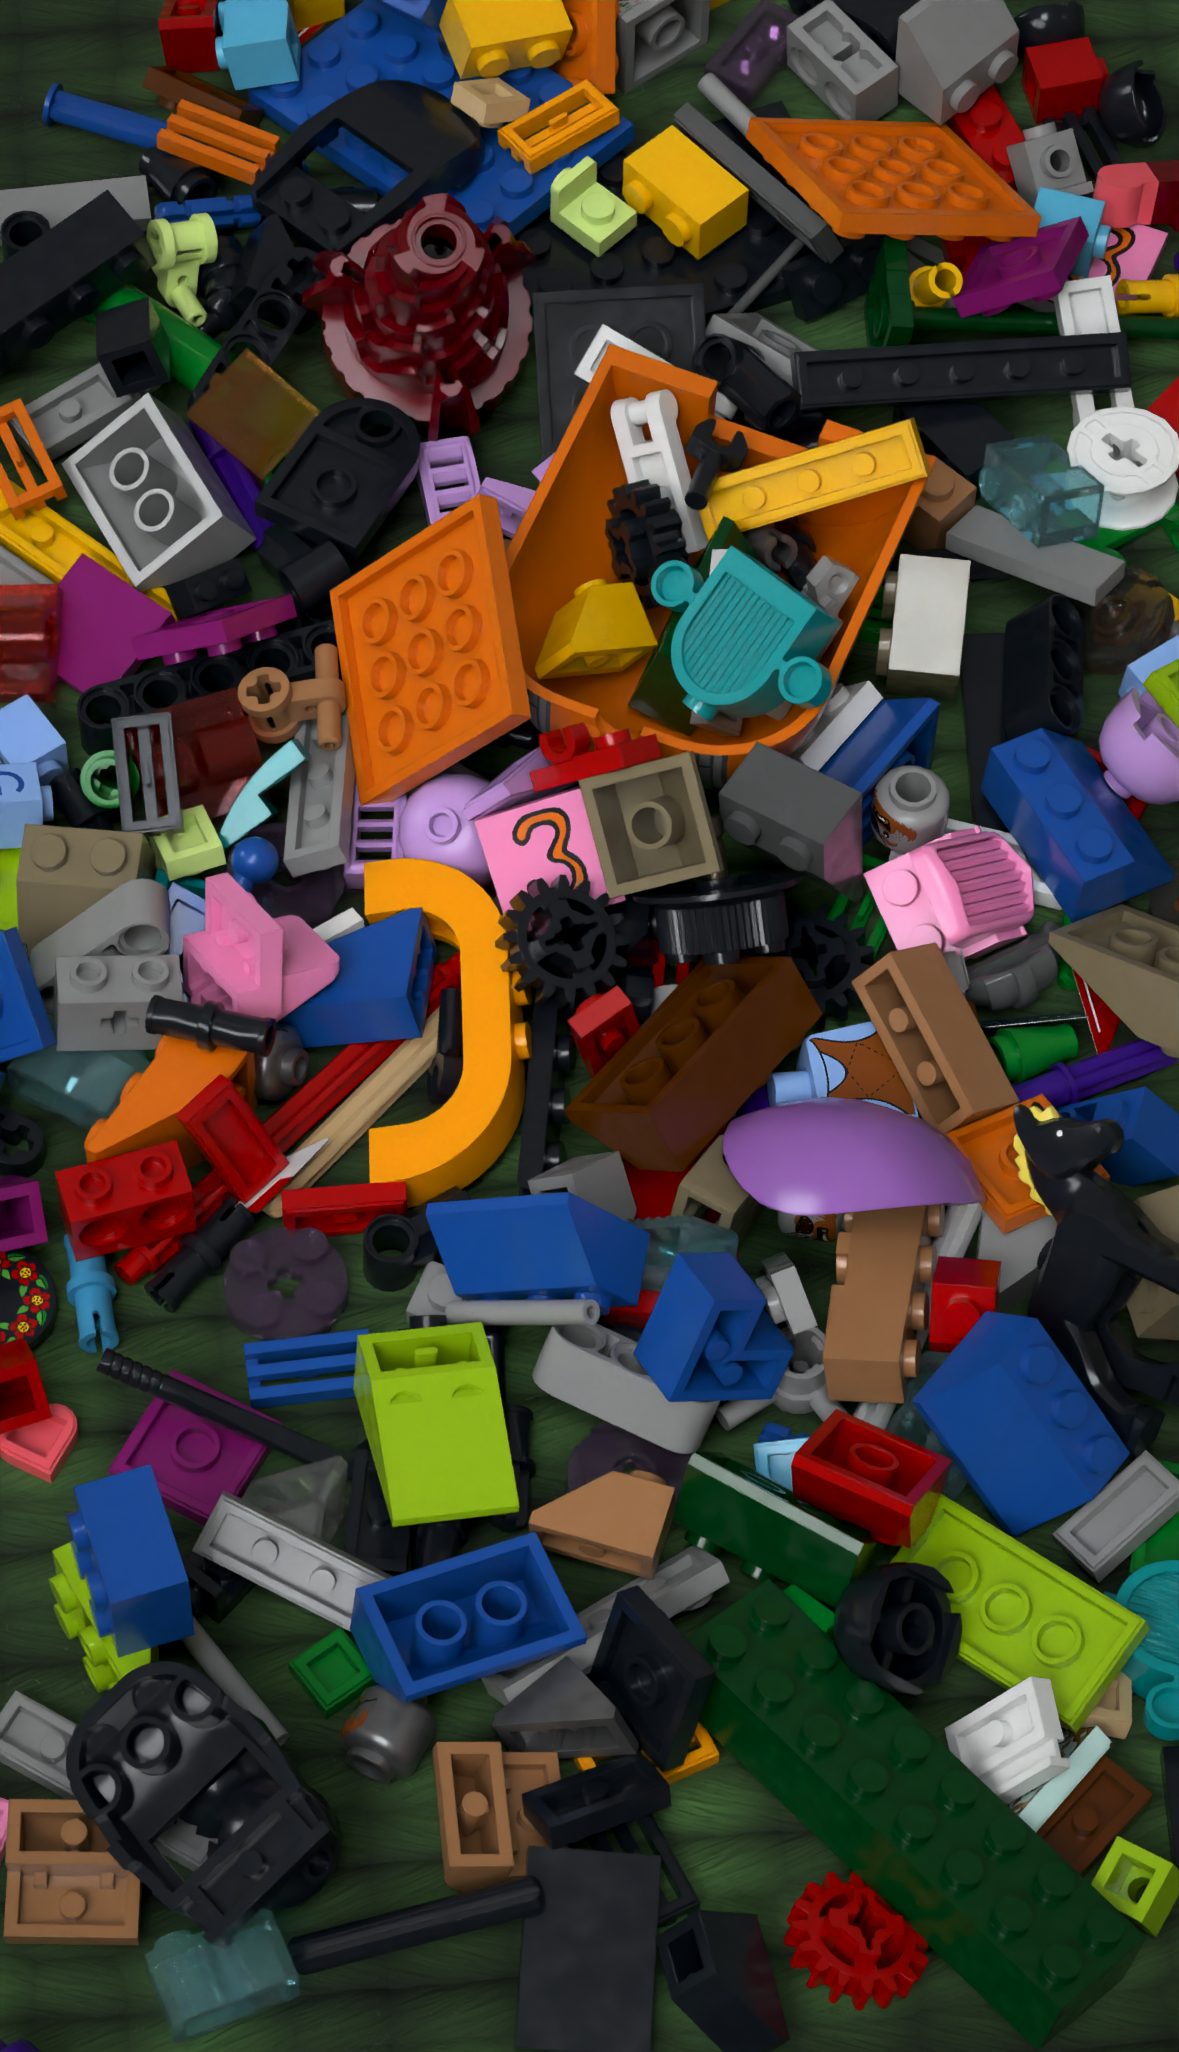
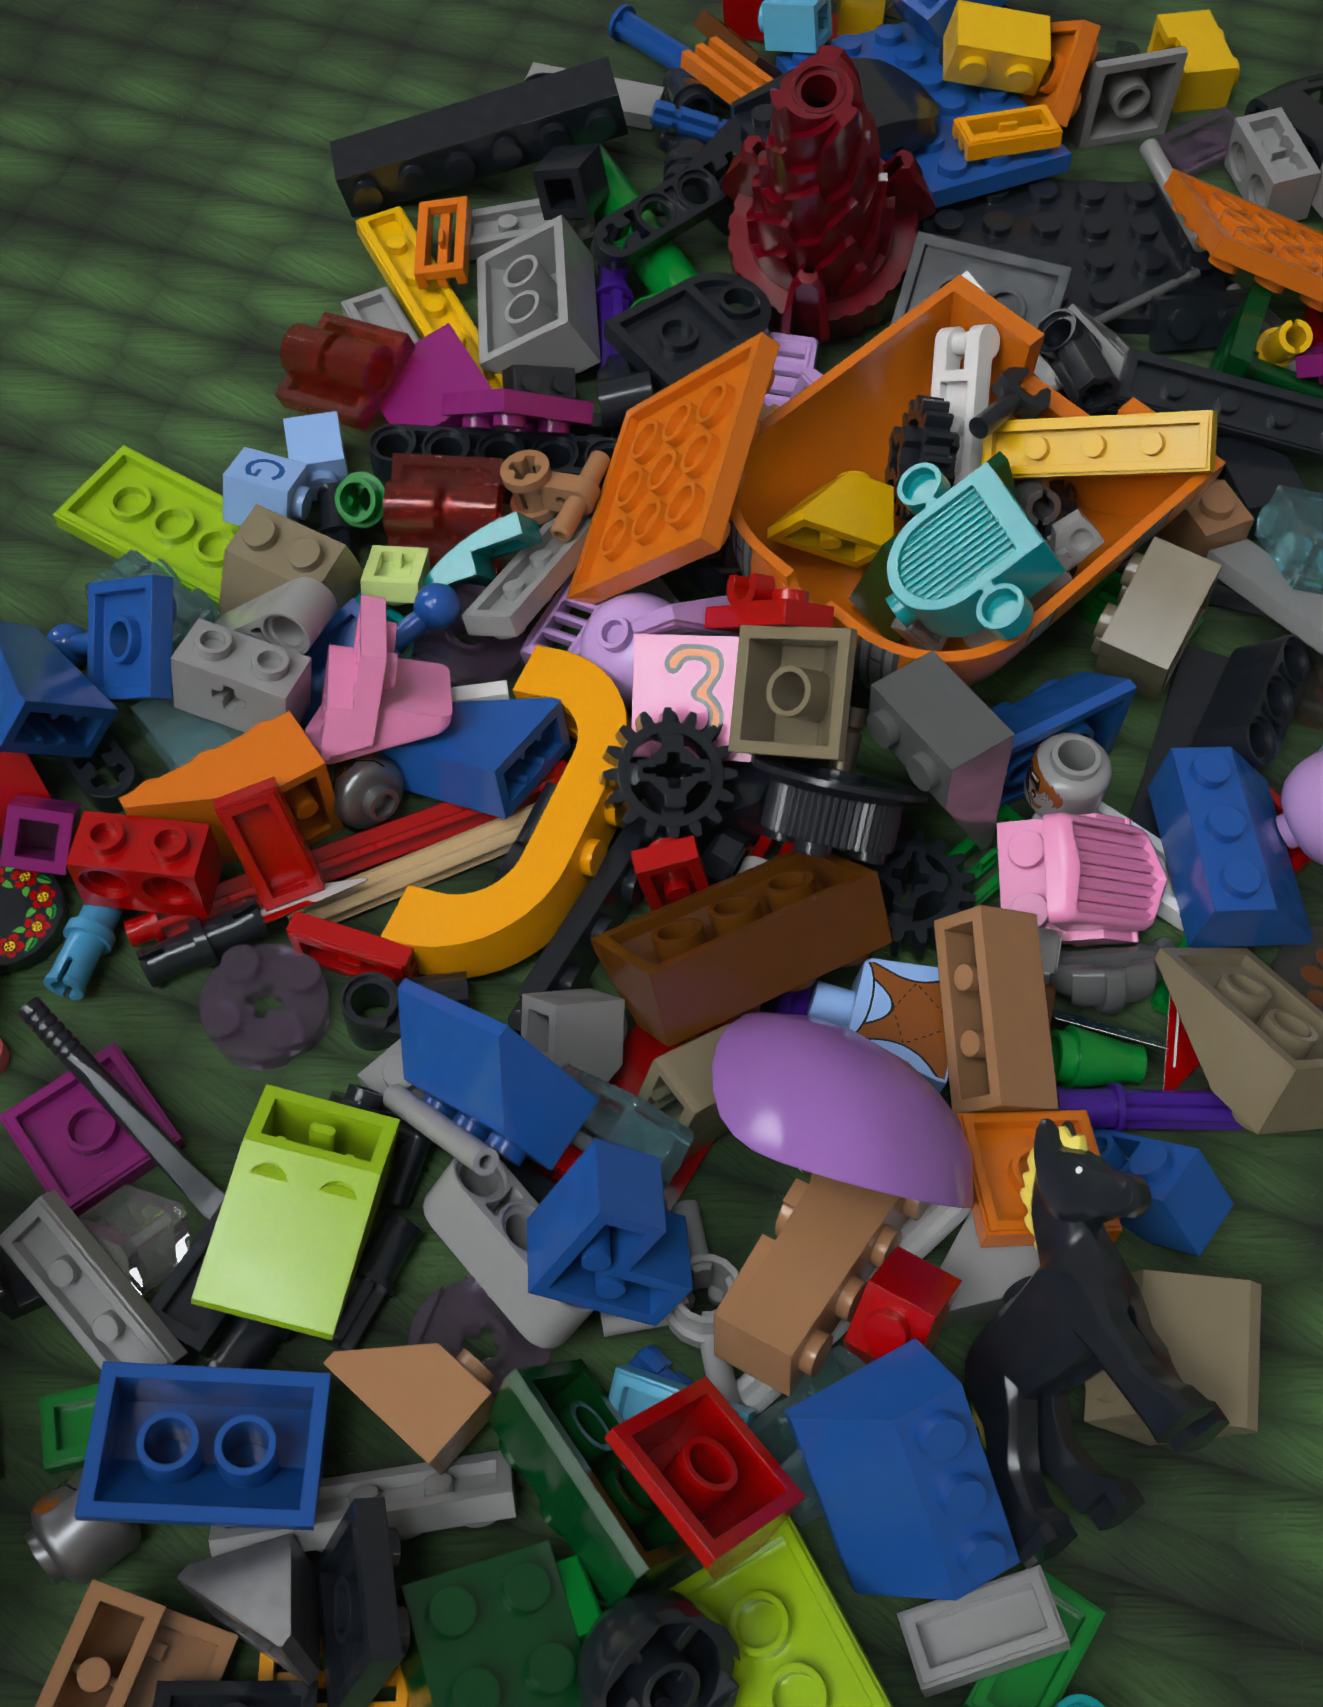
camera: 25 degrees right, 0 degrees up
black tile [111,711,185,837] -> none
black pin [145,995,276,1057] -> none
yellowish green piece [146,212,218,327] -> none
clear orange piece [186,348,321,480] -> none
blue tile [243,1329,369,1409] -> none
tan plate [451,77,531,128] -> none
yellowish green bracket [550,156,637,257] -> none
yellow brick [622,125,749,260] -> none
dark grey tile [673,102,844,264] -> none
light grey plate [755,1252,818,1335] -> none
white plate [789,680,883,771] -> none

